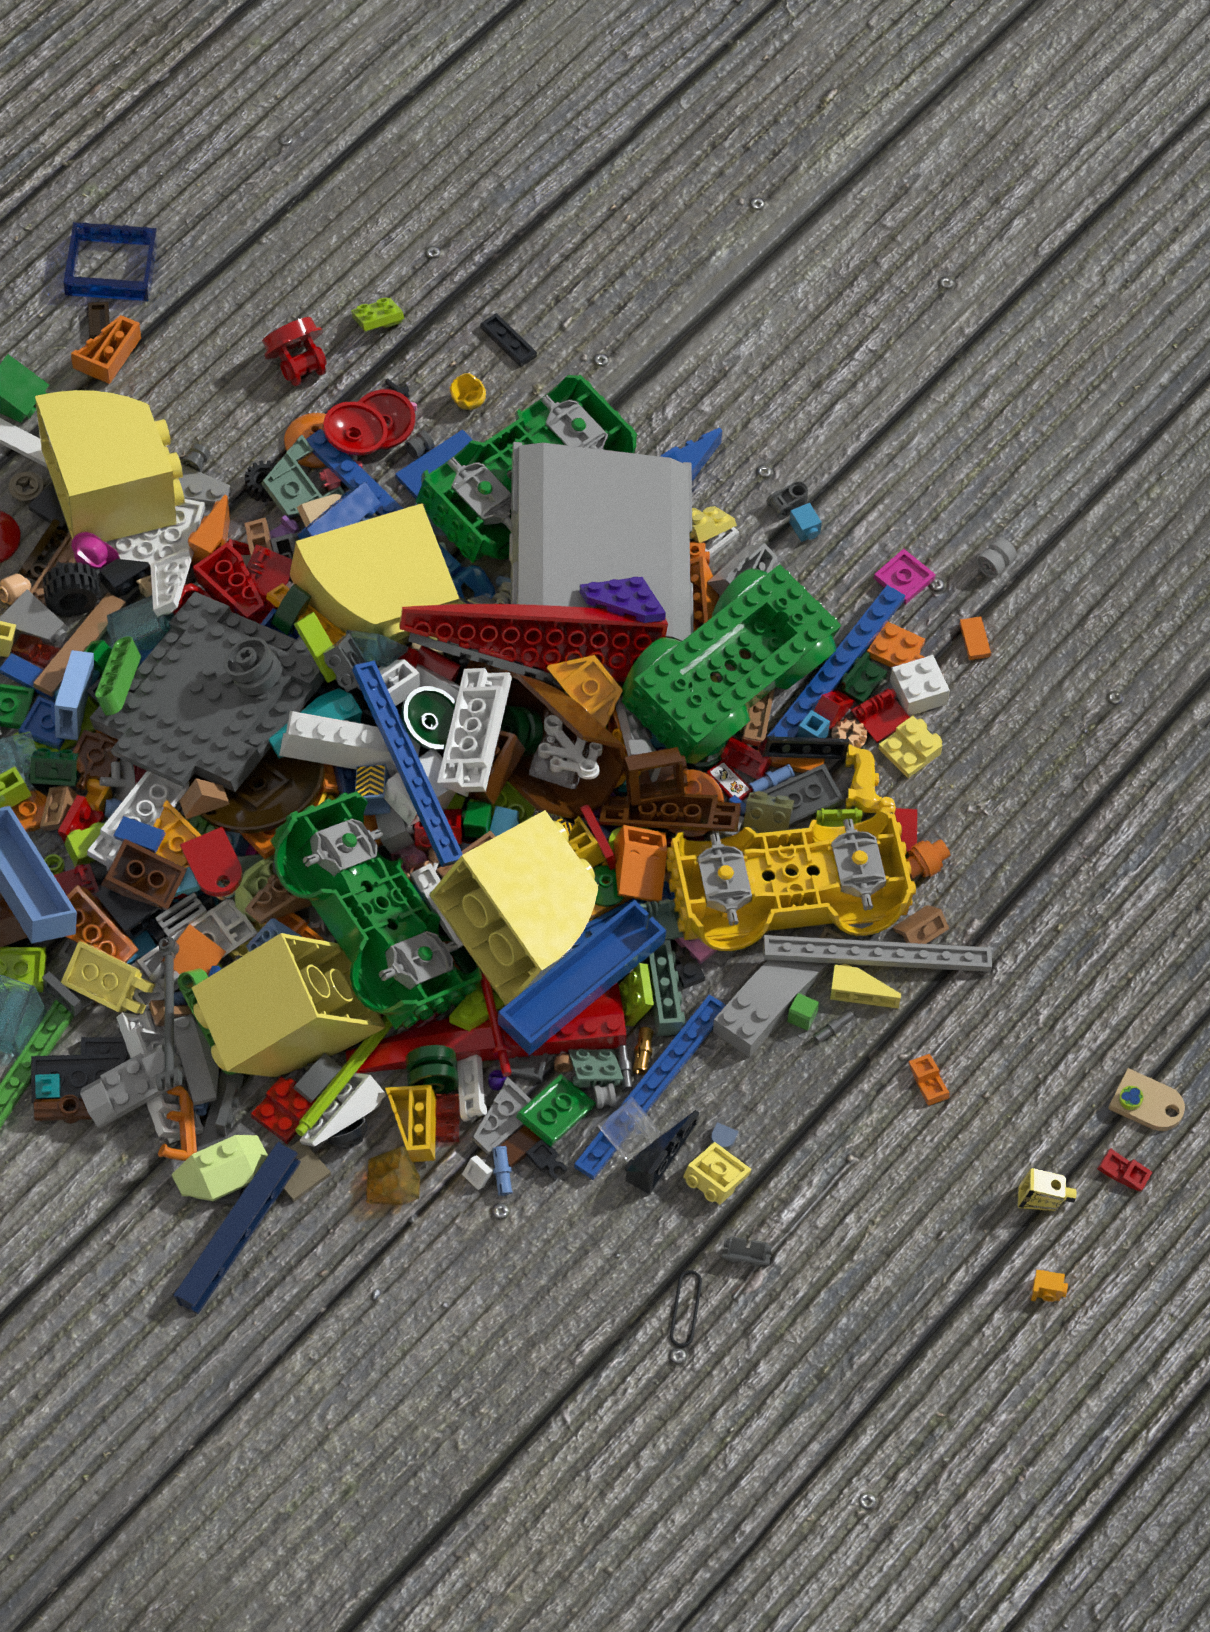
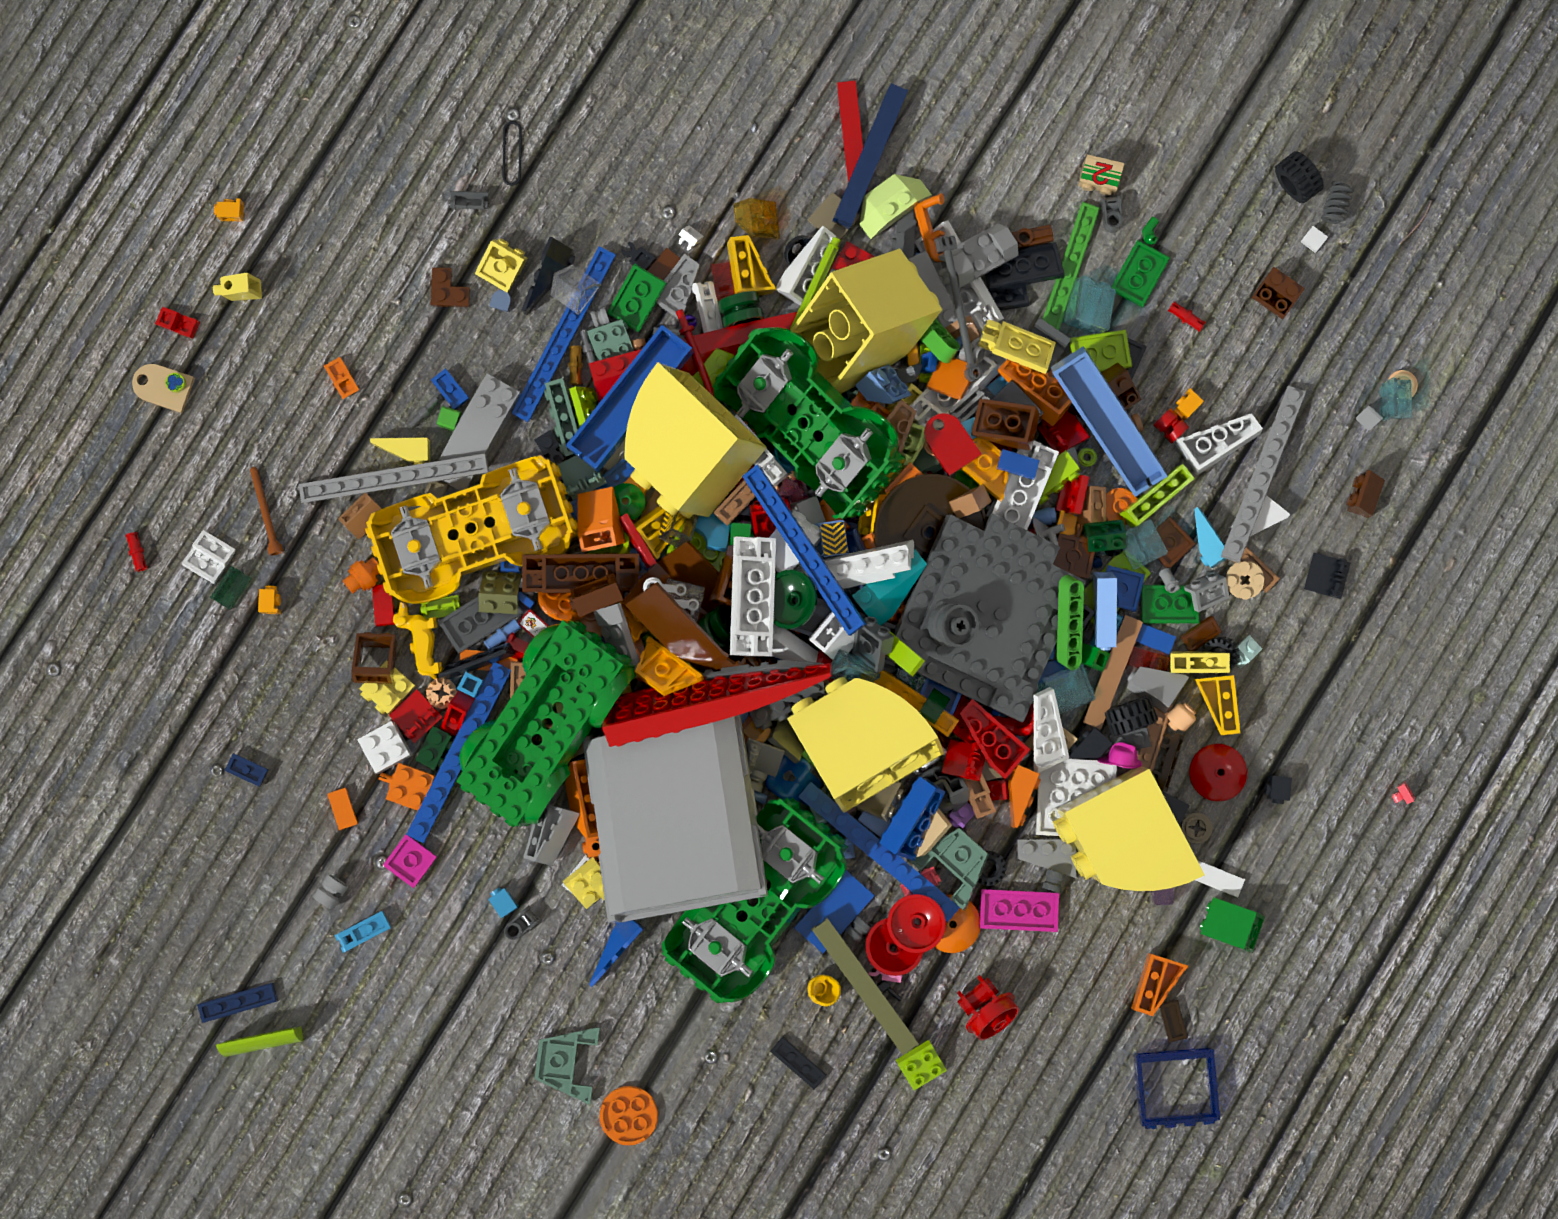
camera: 175 degrees right, 25 degrees up
teal tile [35,1074,60,1099] -> none
medium blue pin [492,1146,513,1196] -> none
dark purple plate [579,576,666,623] -> none
none -> red pin [125,532,148,572]
none -> white slope [182,530,236,585]
none -> dark blue tile [197,983,278,1023]
none -> clear green panel [210,566,252,610]
none -> lime slope [216,1026,304,1057]
none -> dark blue plate [224,753,269,787]
none -> dark orange piece [250,467,284,556]
none -> light orange brick [258,586,281,614]
none -> dark azure plate [335,911,392,953]
none -> reddish brown window [351,632,397,684]
none -> reddish brown plate [431,267,470,307]
none -> blue plate [431,368,469,410]
none -> sand green wing [534,1027,600,1105]
none -> orange tile [599,1086,658,1145]
none -> olive tile [811,917,919,1055]
none -> red tile [837,80,868,193]
none -> dark pink plate [980,889,1059,932]

